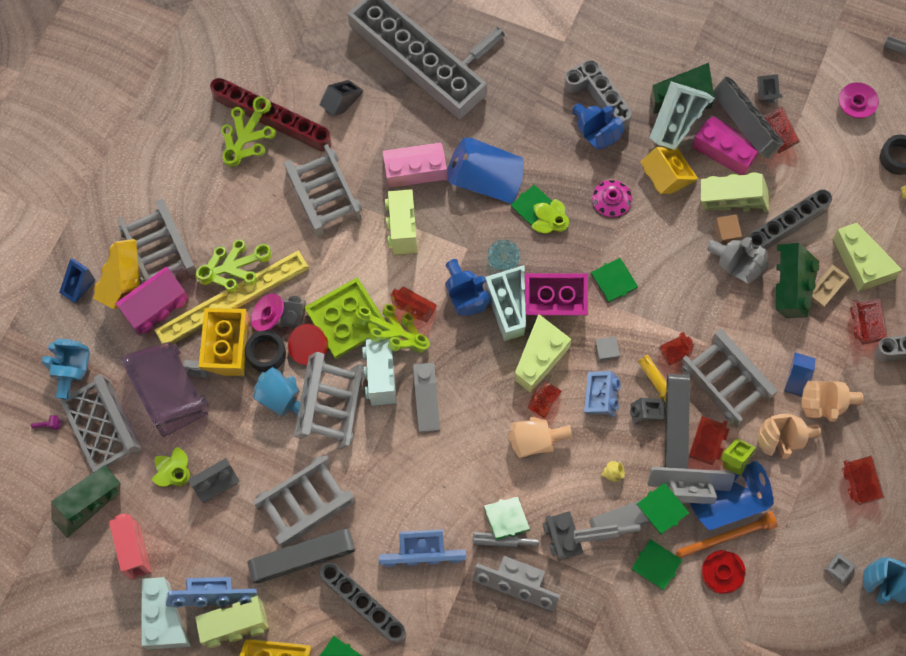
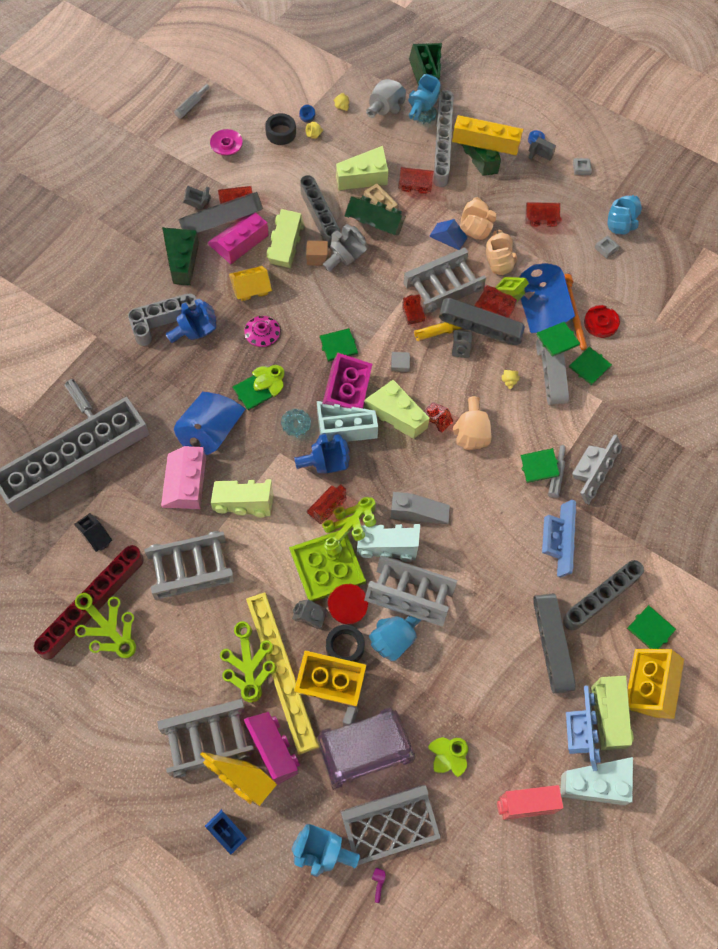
camera: 85 degrees left, 5 degrees down
dark green wedge [51,465,121,538] -> none
dark grey bracket [188,458,240,503] -> none
dark pink dish [251,293,284,331] -> none
light grey fence [253,455,356,549] -> none
dark grey bracket [542,511,583,561] -> none
light grey axle [574,524,641,543] -> none
medium blue bracket [584,371,621,417] -> none
light grey bracket [647,467,735,504] -> none
light aqua wedge [650,82,715,150] -> none

